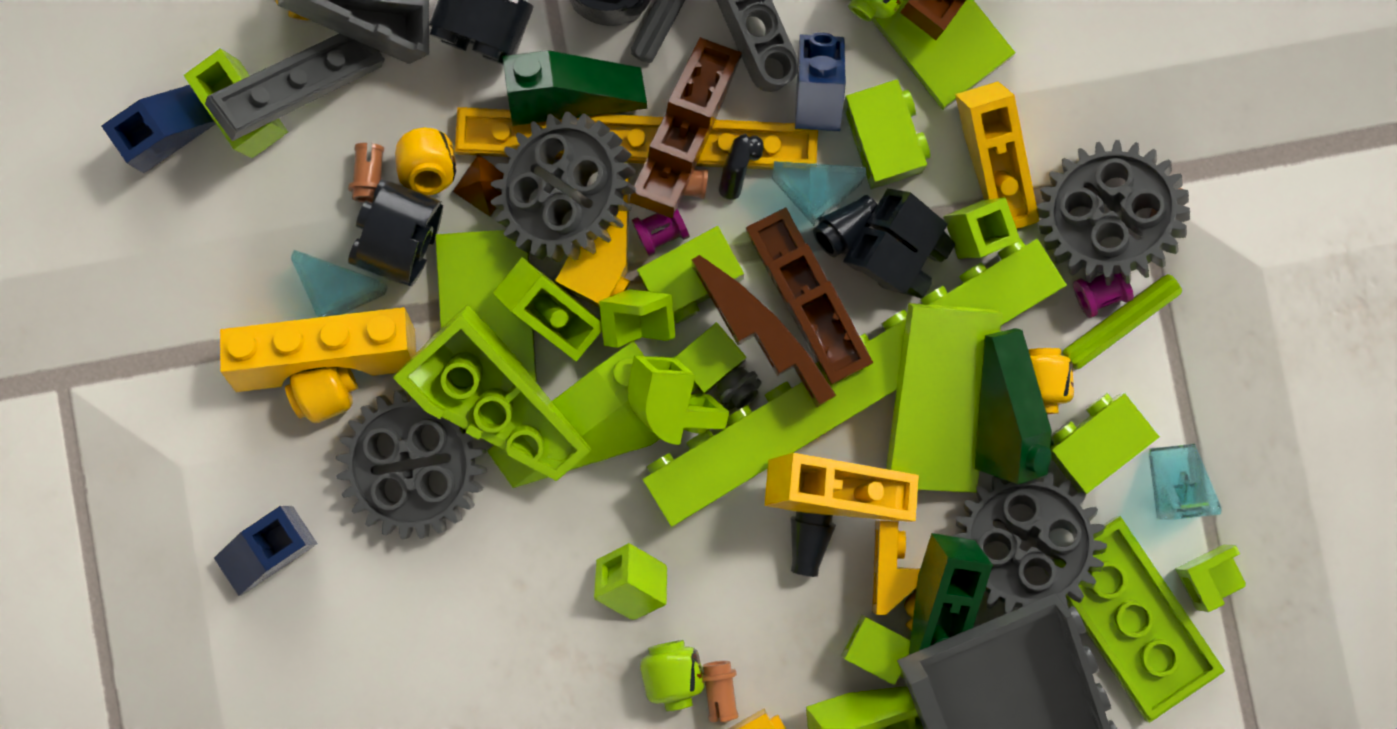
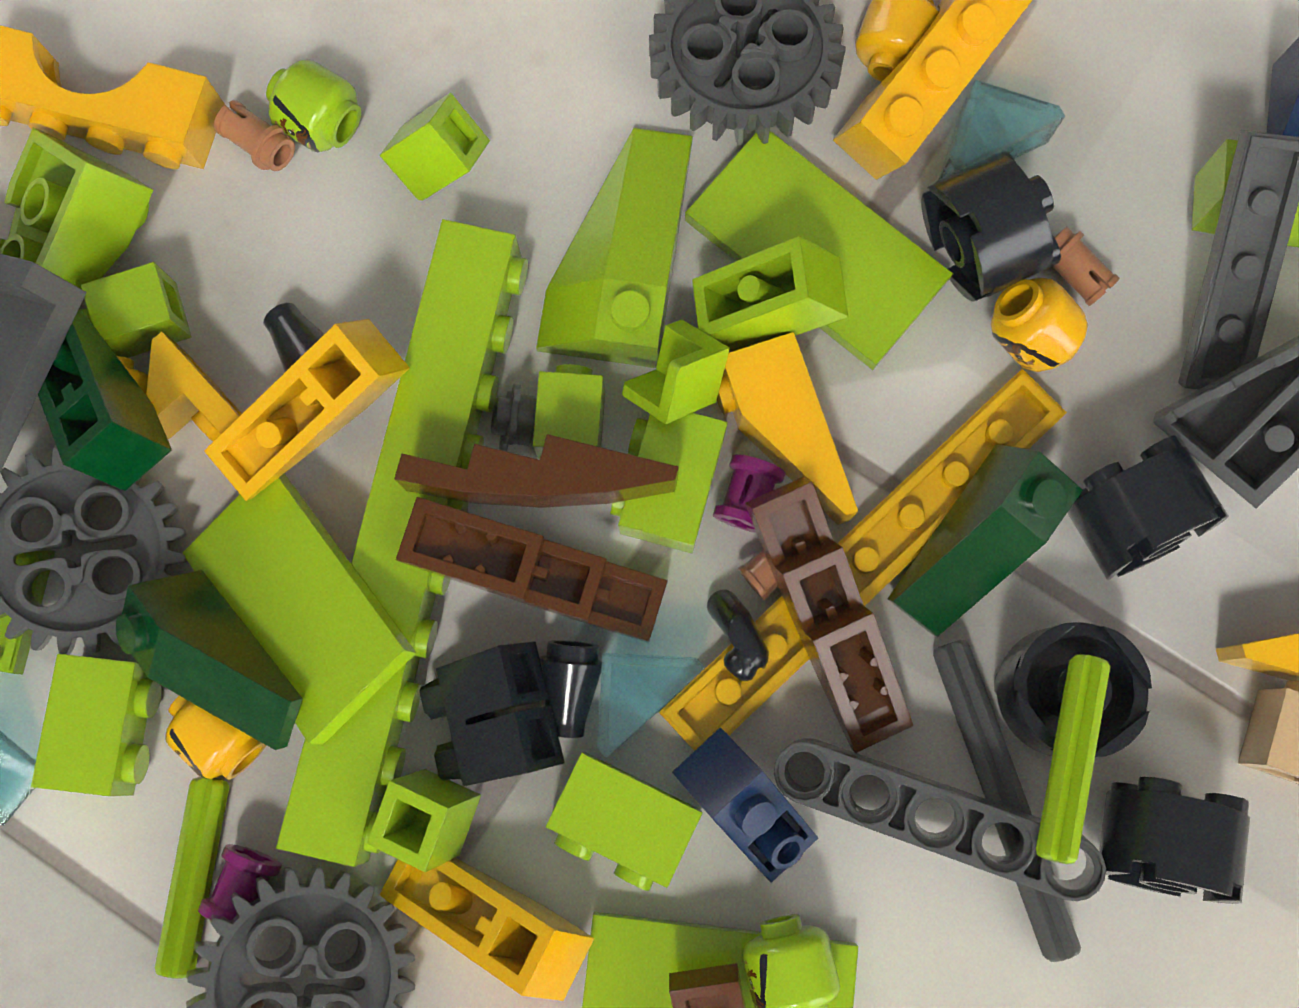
camera: 135 degrees right, 5 degrees down
lime wedge [393,304,591,481] -> none
reddish brown slope [453,155,504,218] -> none
dark grey gear [491,112,636,262] -> none
lime brick [628,355,729,445] -> none

